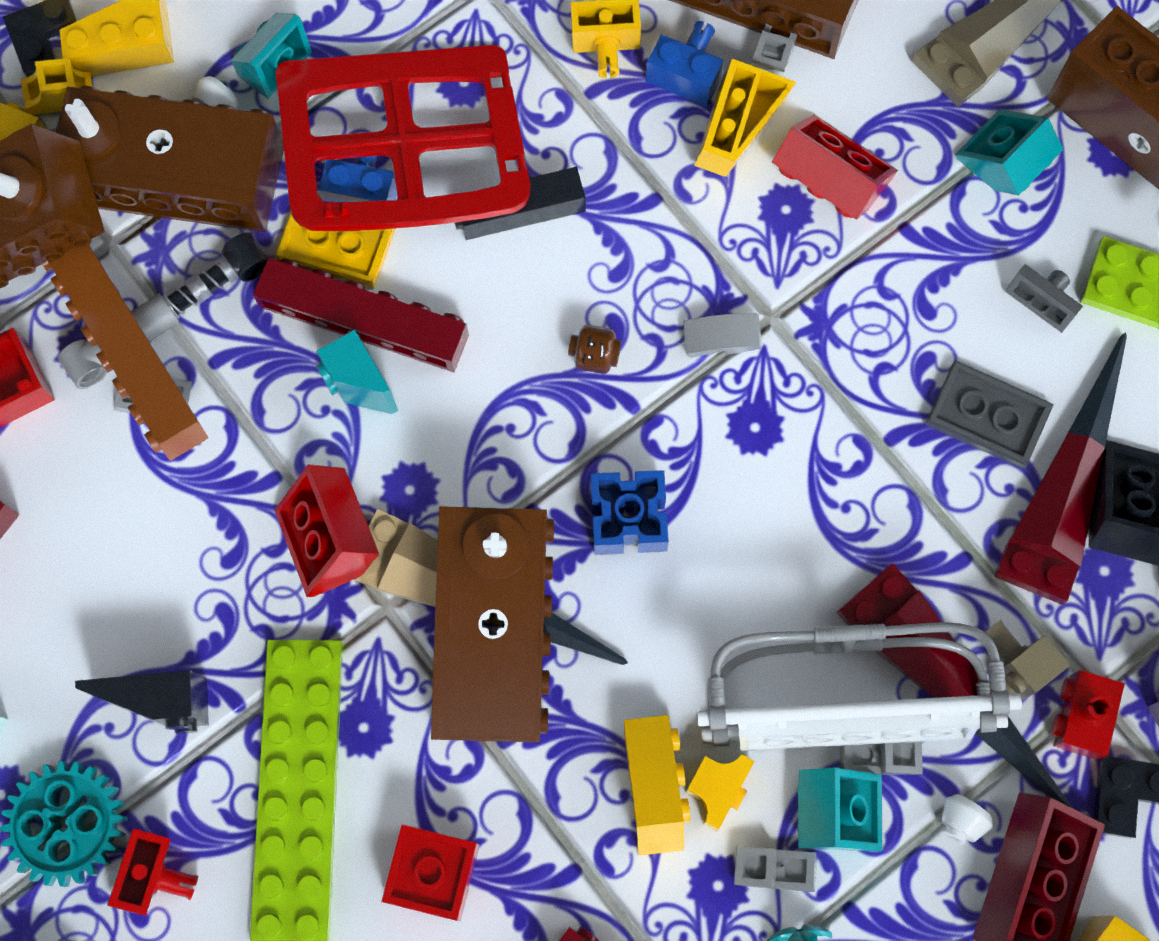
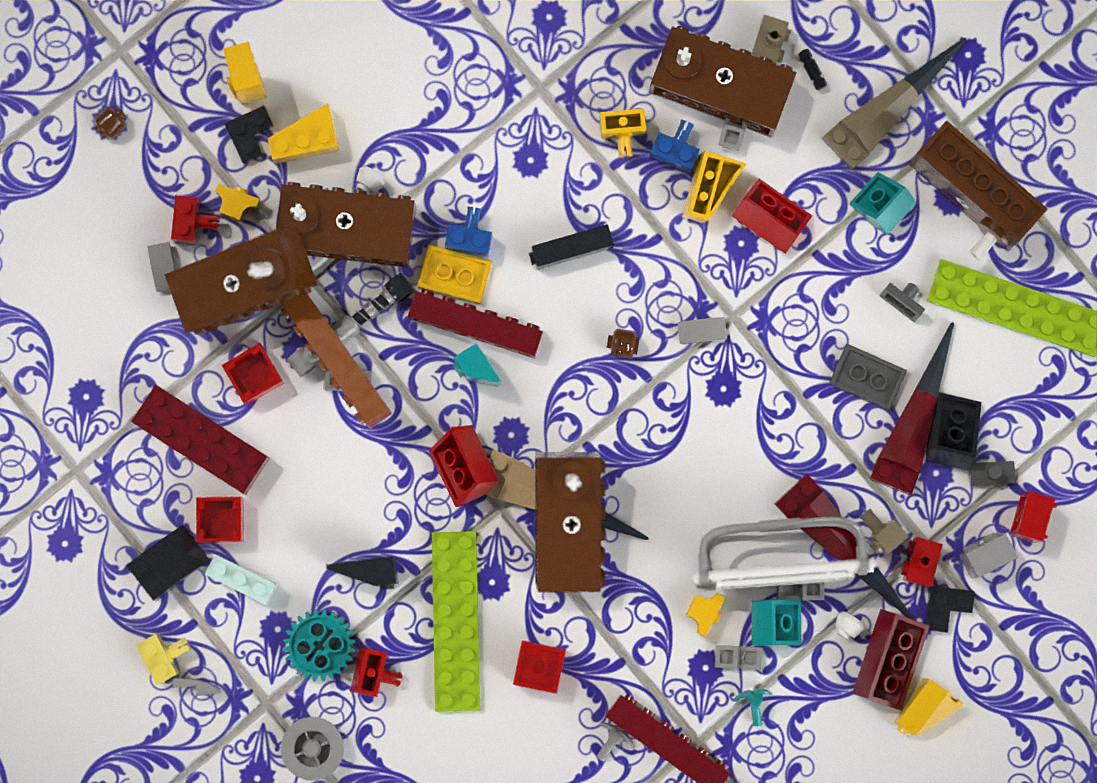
camera: 10 degrees left, 10 degrees up
yellow brick [20,58,93,115] -> none
teal slope [231,13,312,99] -> none
red window [276,45,530,231] -> none
blue brick [591,470,669,555] -> none
yellow wedge [624,715,691,855] -> none

